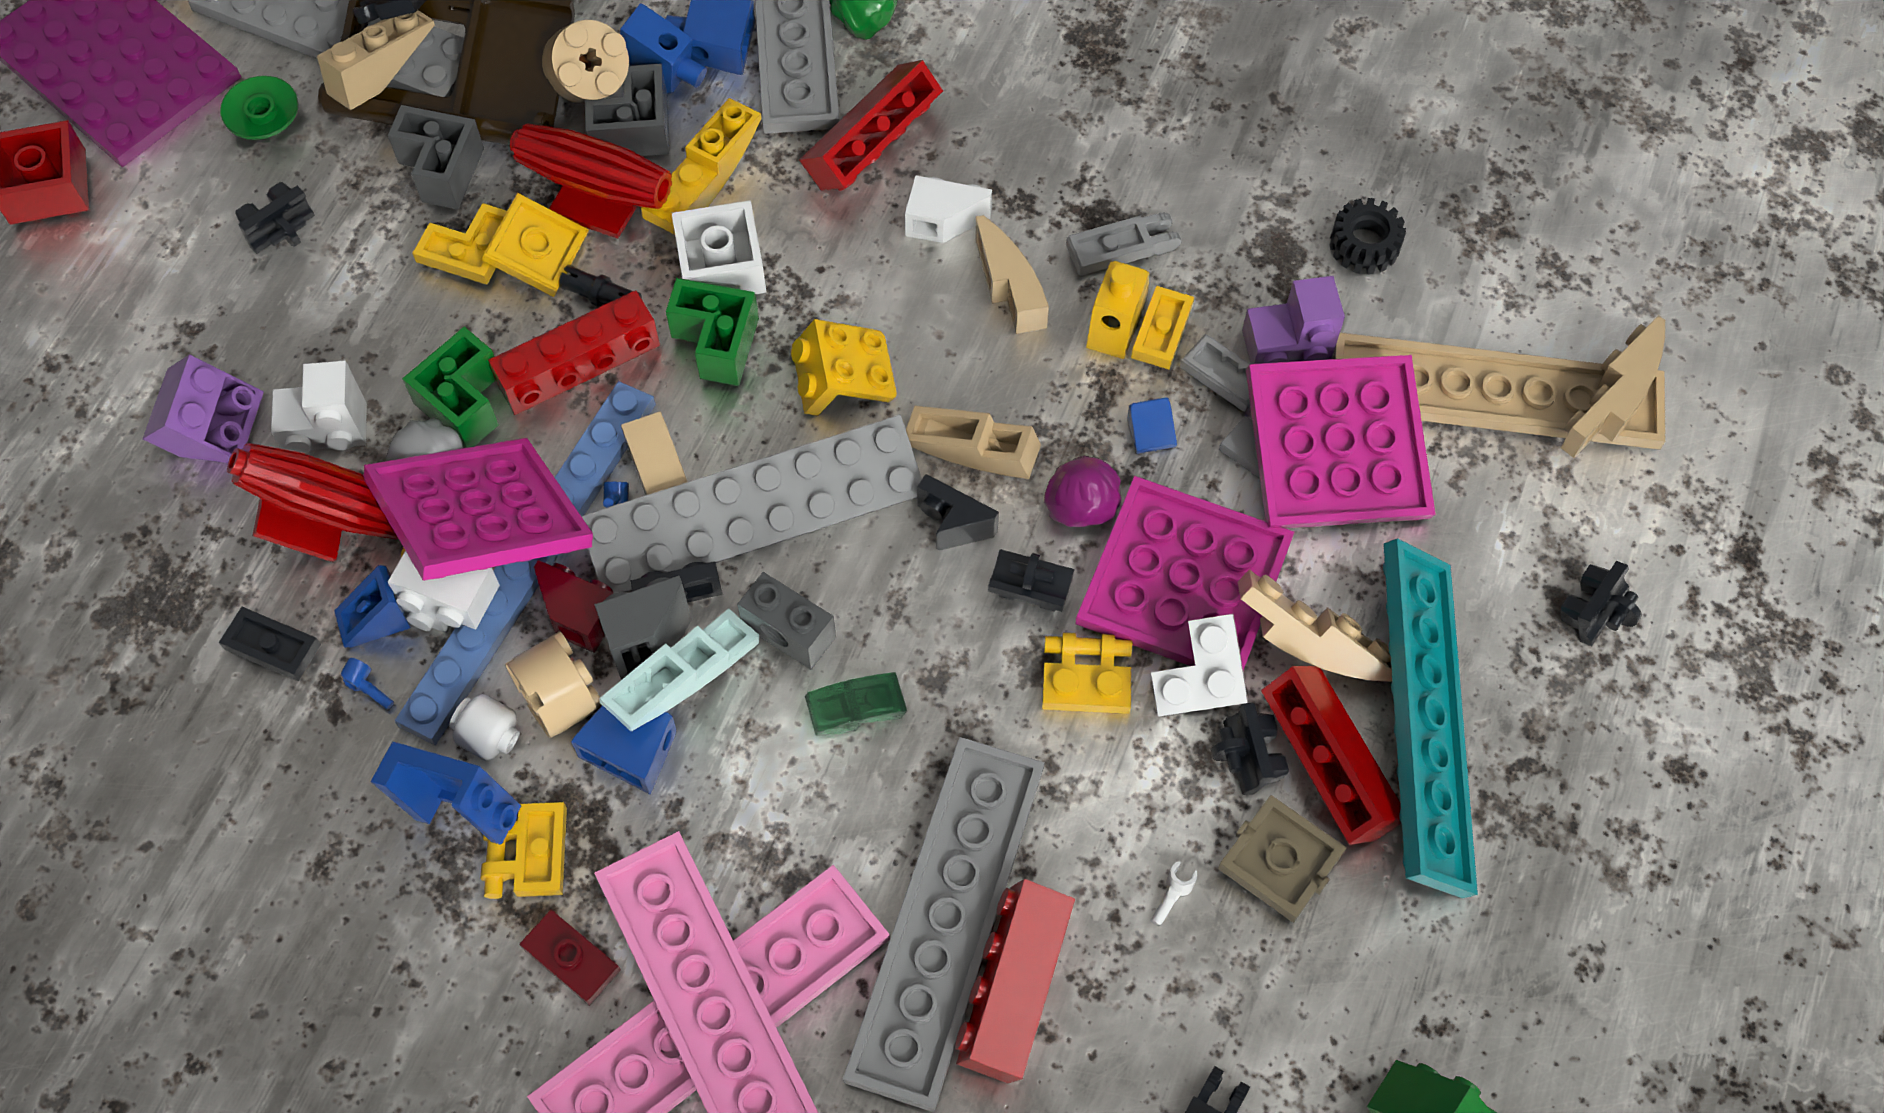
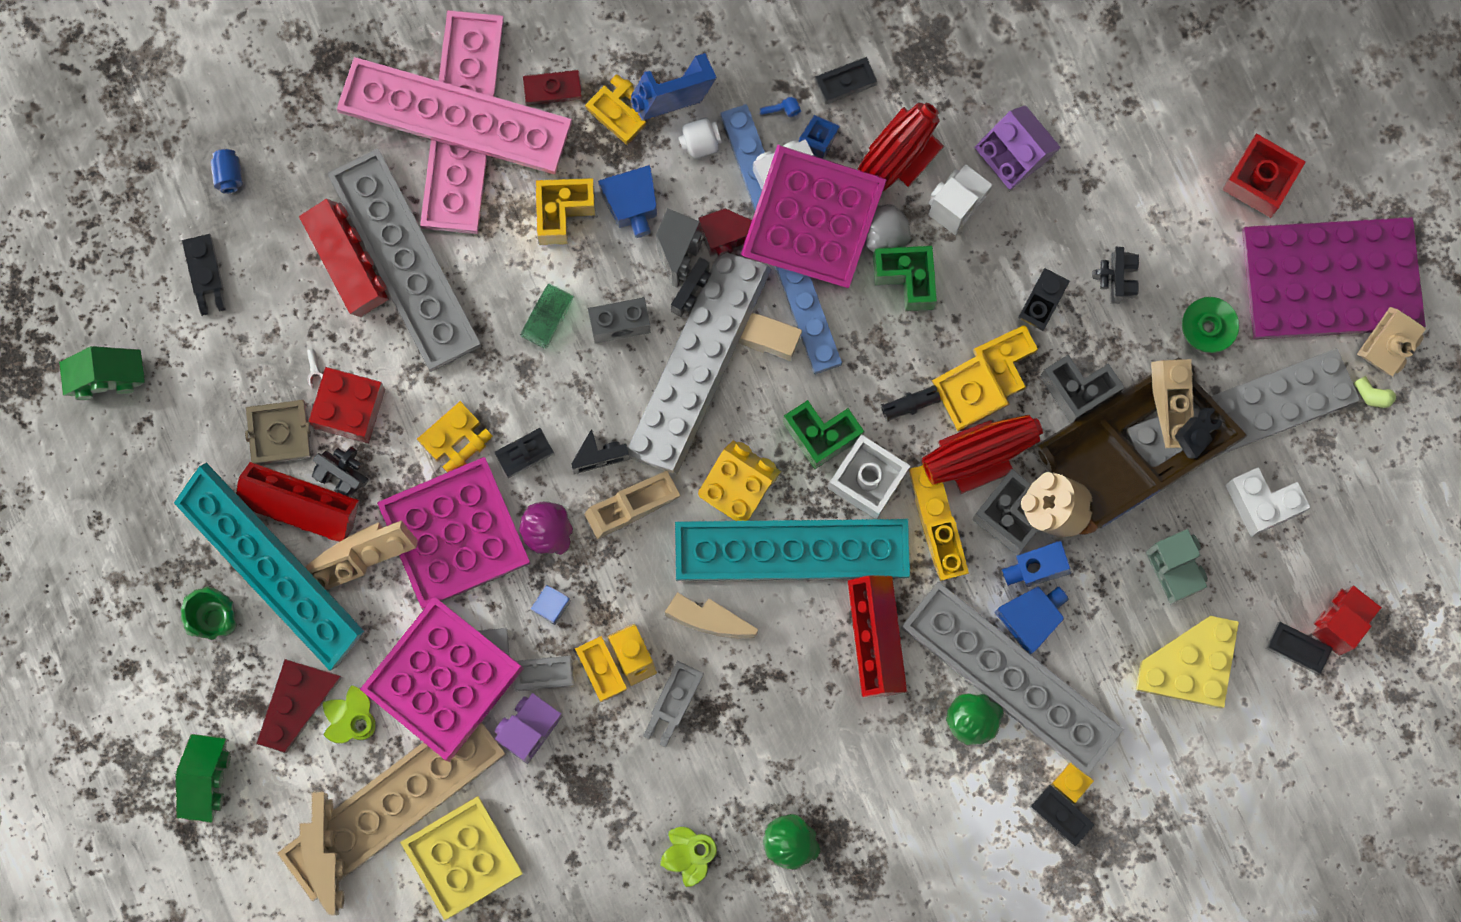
camera: 130 degrees right, 15 degrees up
red brick [488,290,660,415] -> none
tan brick [505,631,602,738] -> none
light aqua slope [599,608,759,731] -> none
blue hand [603,481,629,508] -> none
white slope [905,175,992,243] -> none
white brick [1151,614,1248,717] -> none
black tyre [1329,198,1406,275] -> none
black hips [1560,561,1642,647] -> none
none -> green brick [175,734,231,823]
none -> green hair [181,586,237,640]
none -> dark red wing [256,659,342,753]
none -> red brick [308,367,386,444]
none -> lime plate [322,686,376,744]
none -> light yellow plate [400,796,523,921]
none -> yellow brick [536,178,595,245]
none -> lime plate [660,827,717,887]
none -> teal plate [675,519,910,581]
none -> green hair [763,814,820,870]
none -> black slope [1018,268,1070,331]

